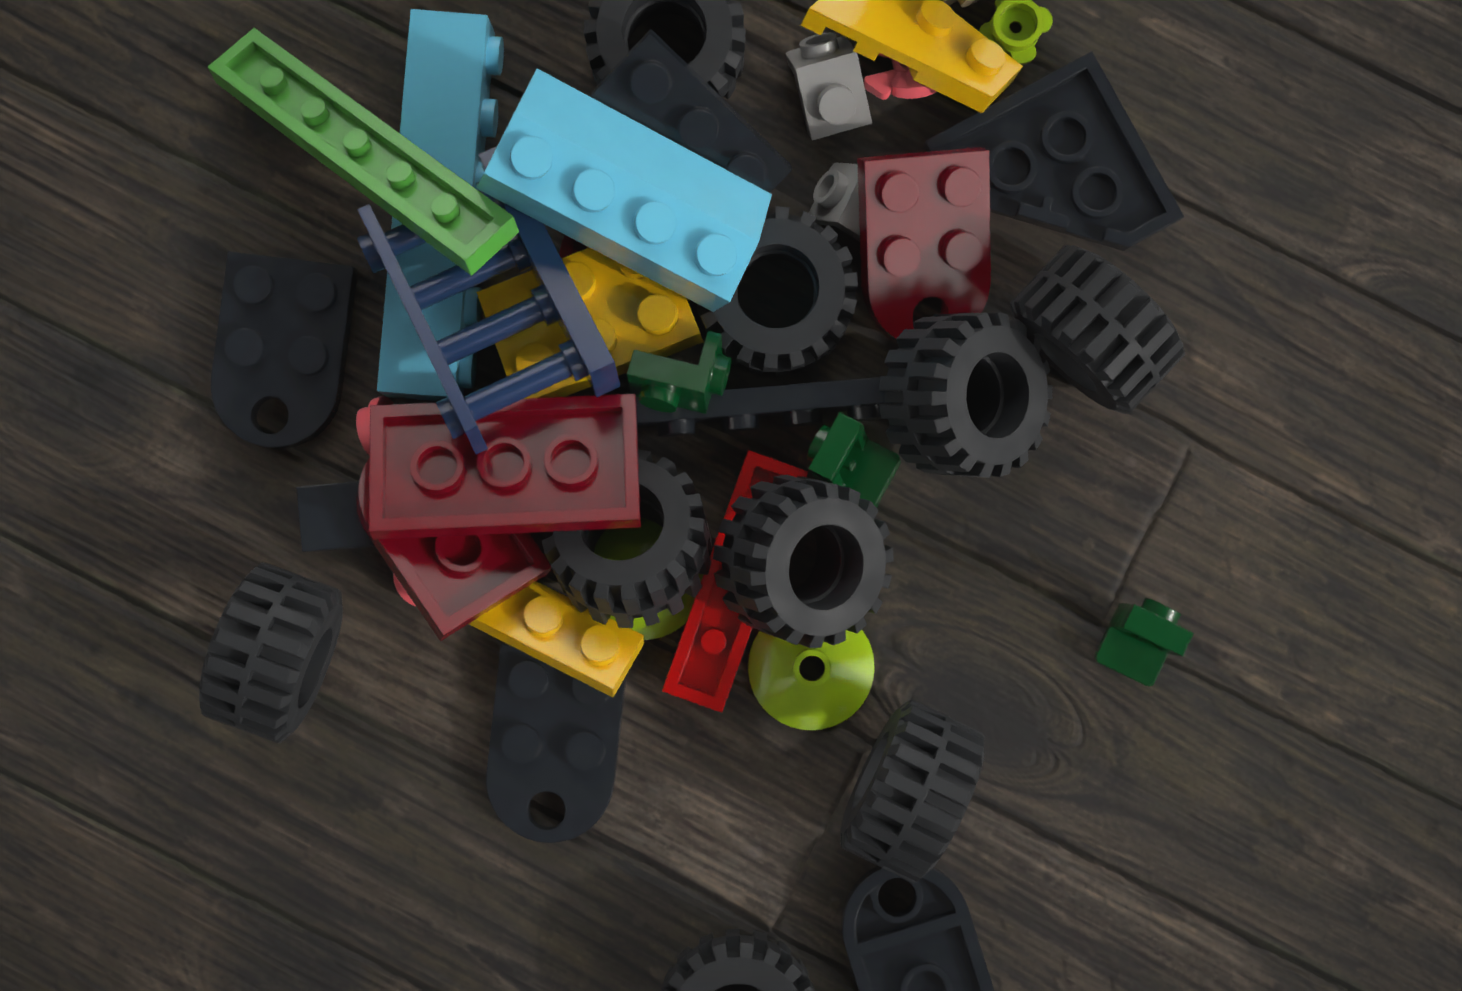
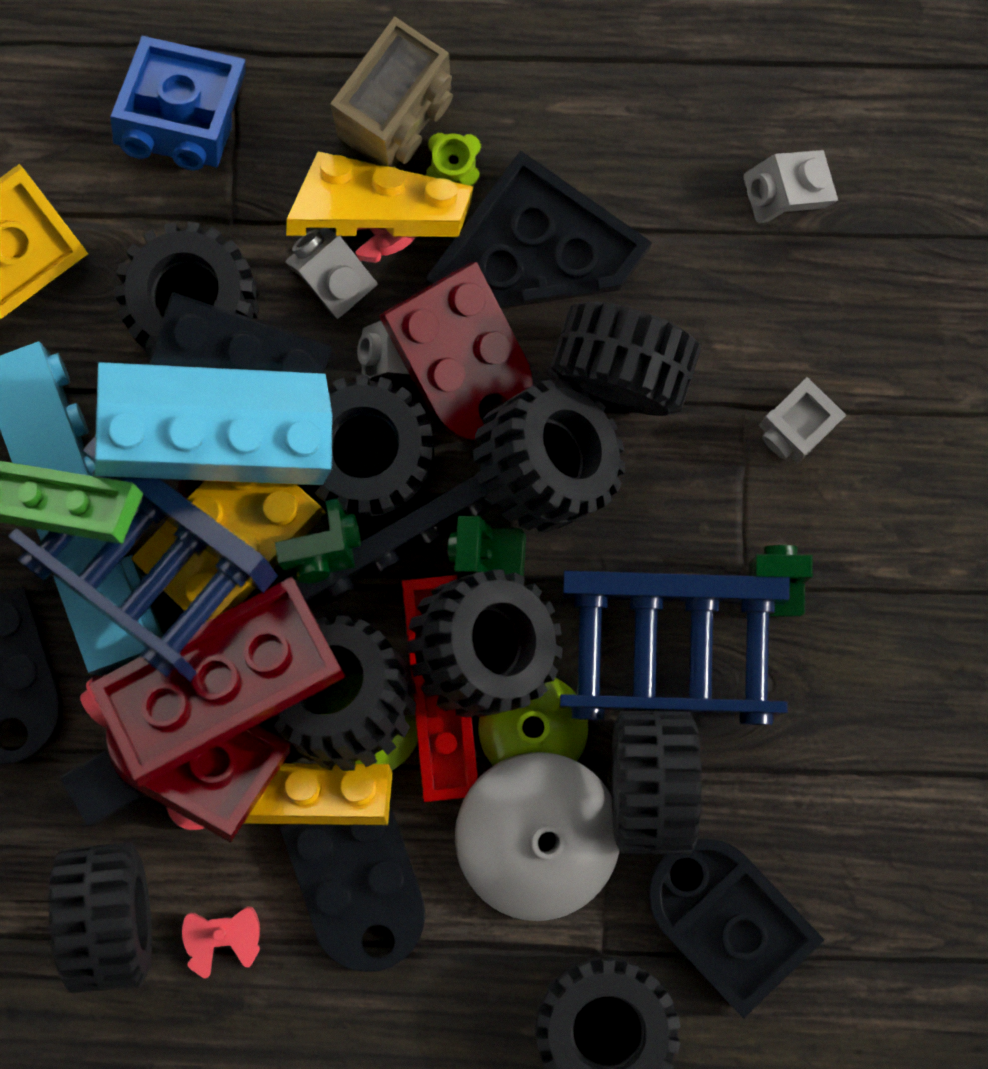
camera: 25 degrees left, 5 degrees down
none -> coral piece [182,906,260,979]
none -> light grey dish [455,752,620,921]
none -> dark blue fence [560,571,790,725]
none -> light grey bracket [744,150,838,223]
none -> light grey bracket [759,377,846,464]

